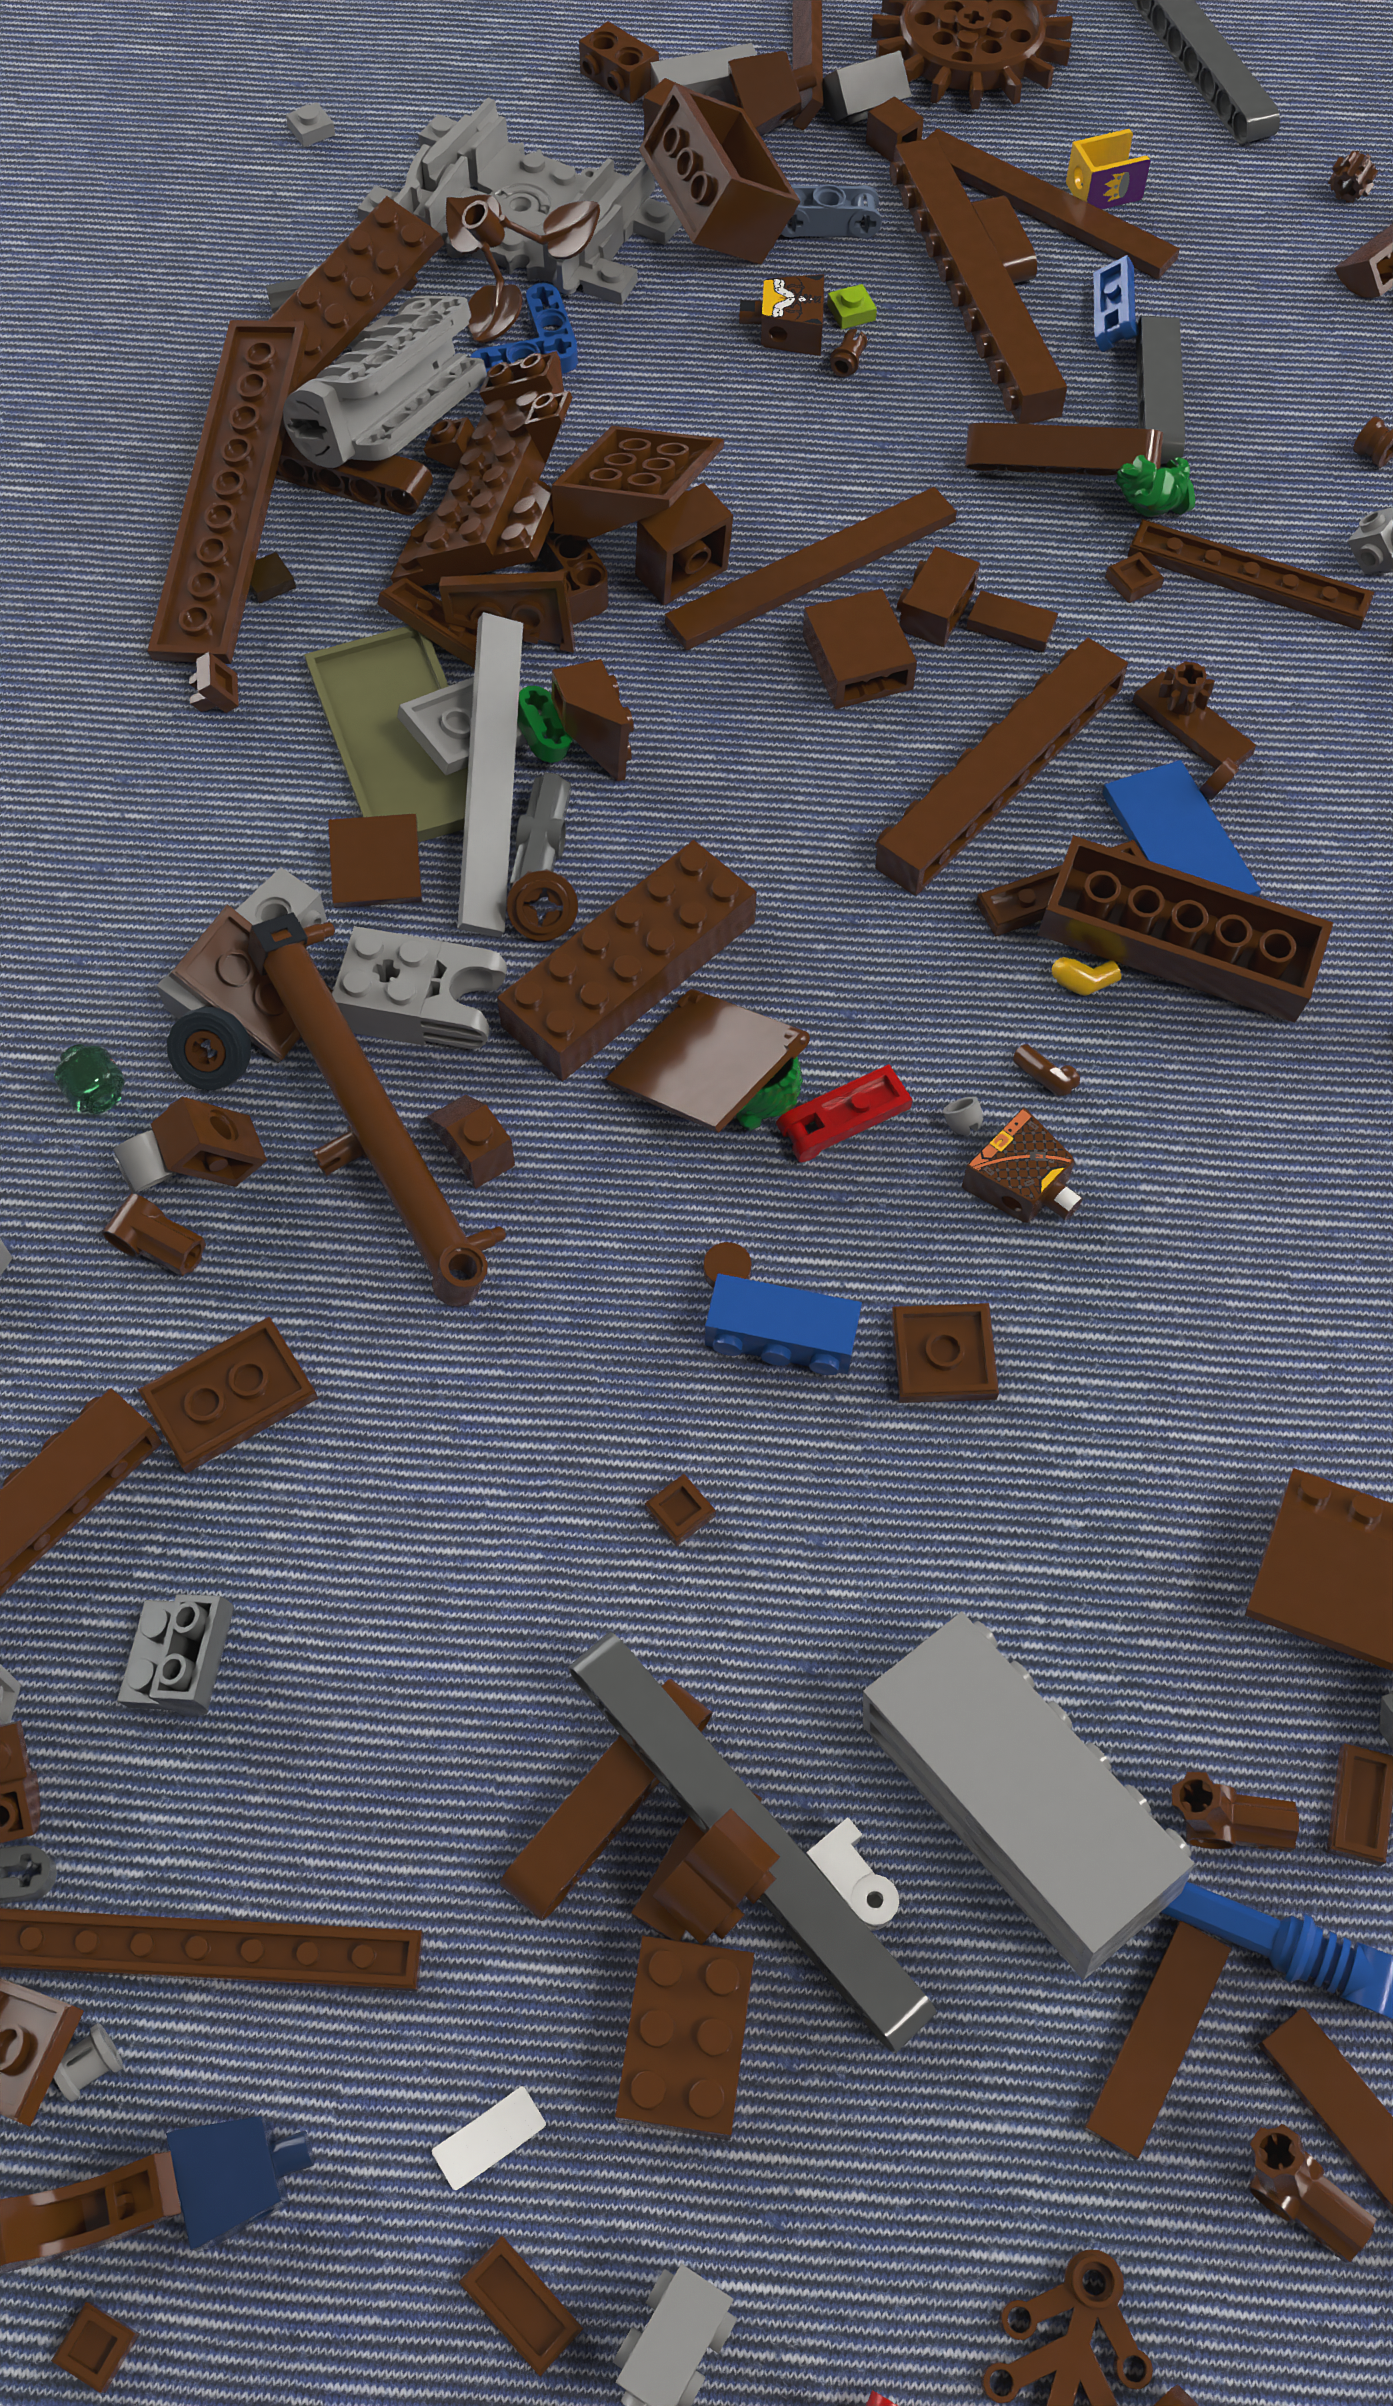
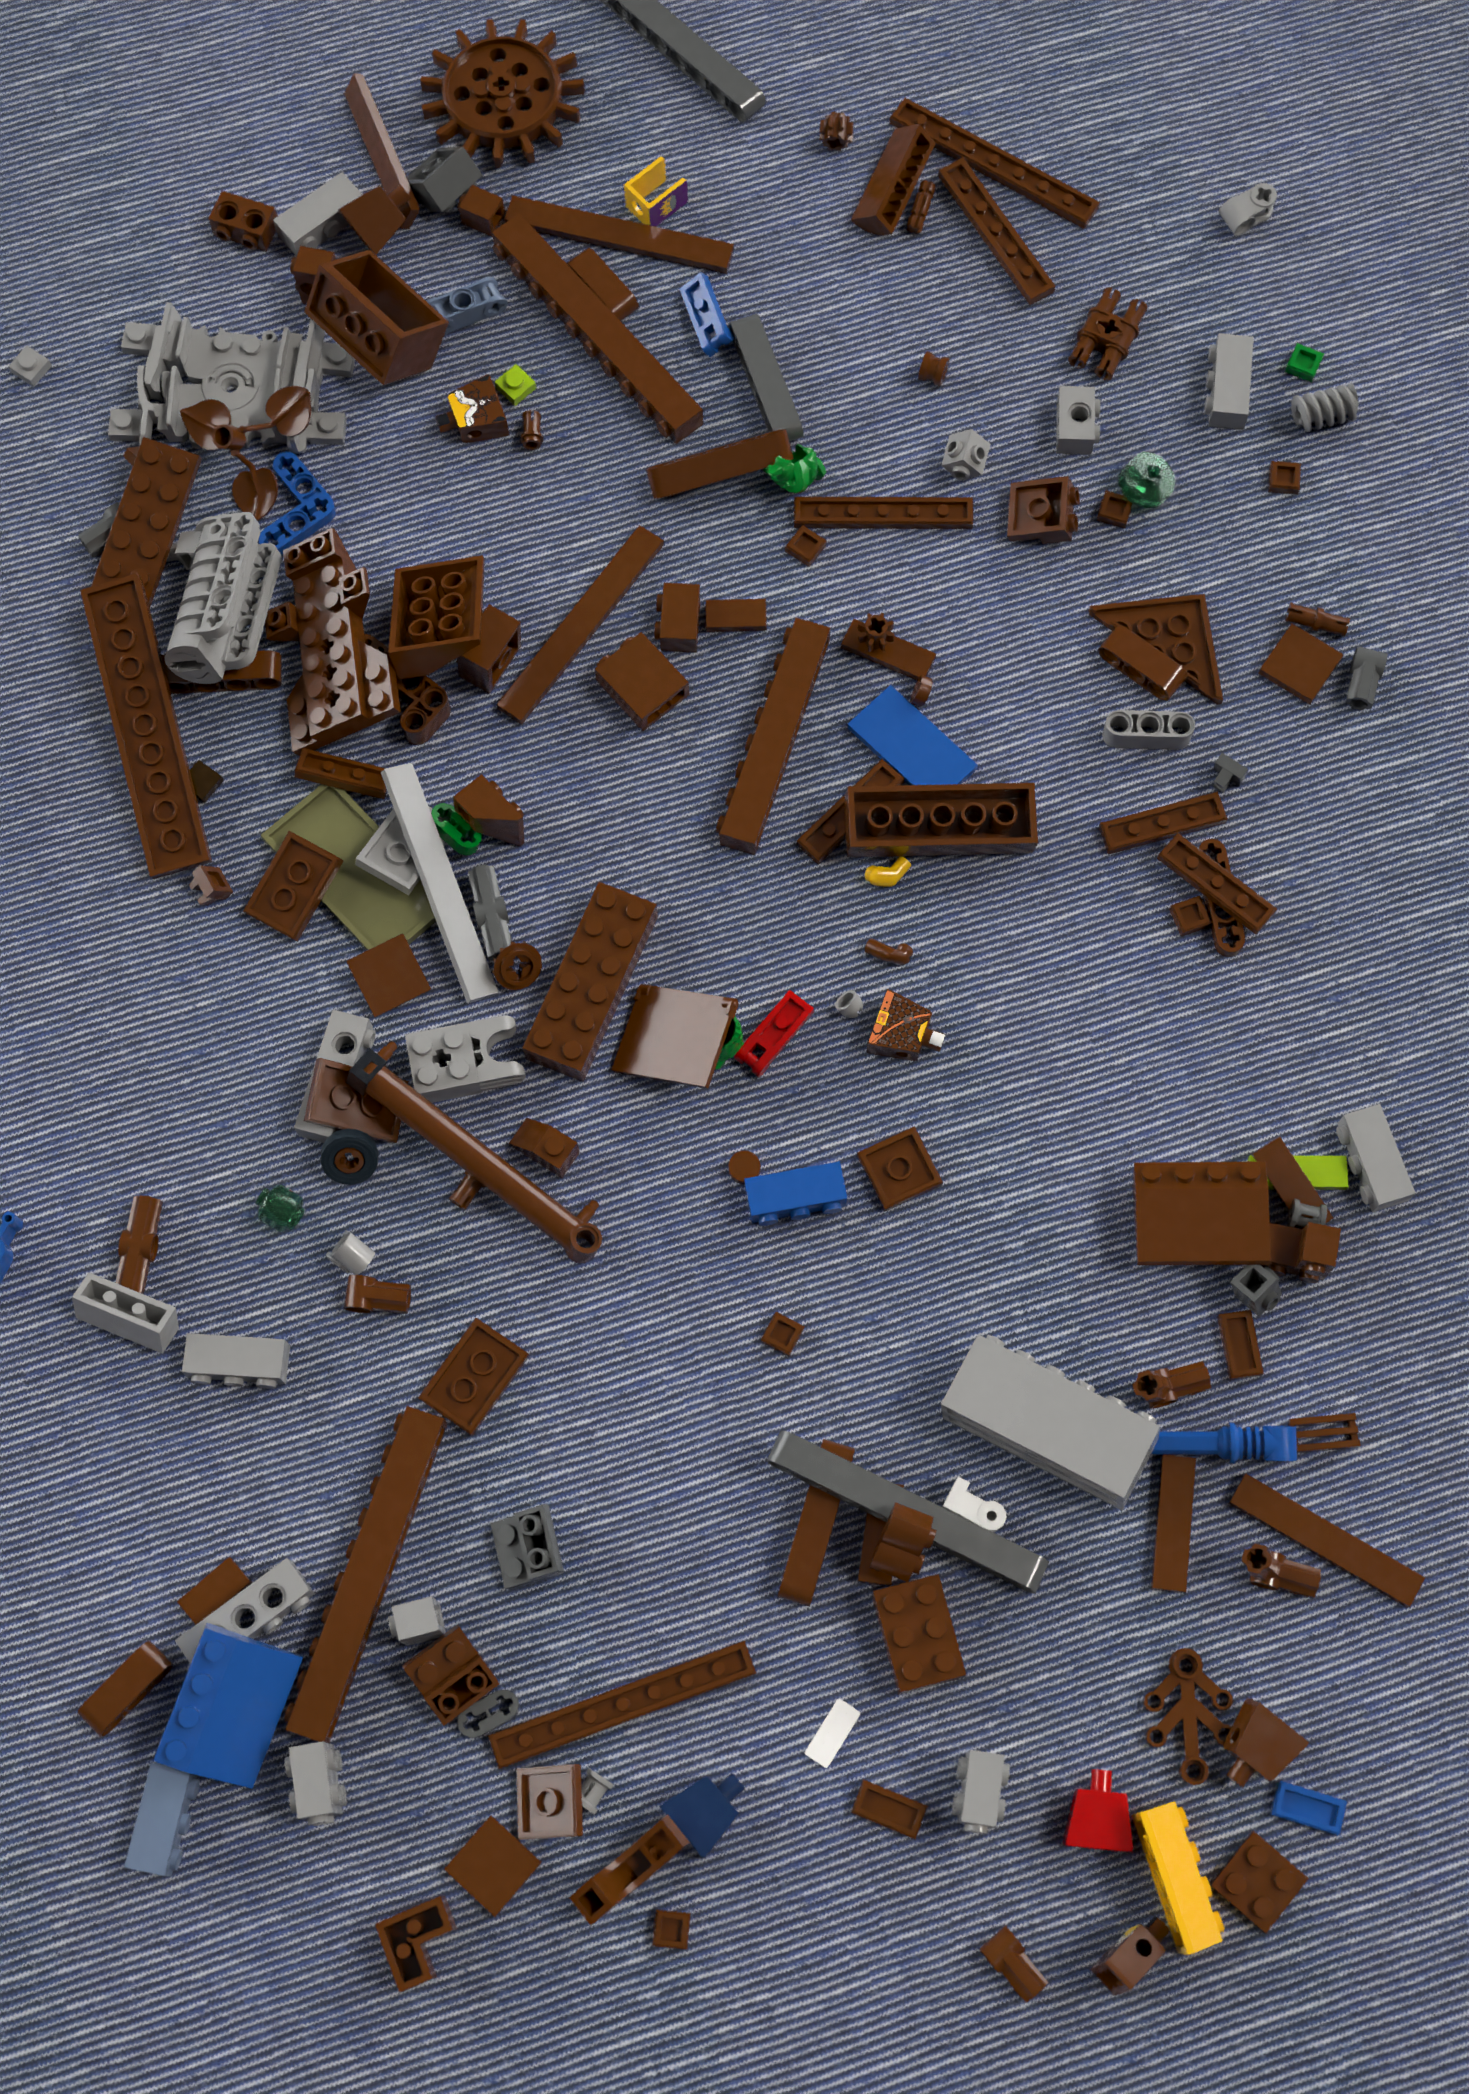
camera: 20 degrees left, 10 degrees up
reddish brown brick [151,1096,268,1187] -> none
reddish brown wing [439,571,576,653] -> none
none -> reddish brown tile [243,831,344,942]

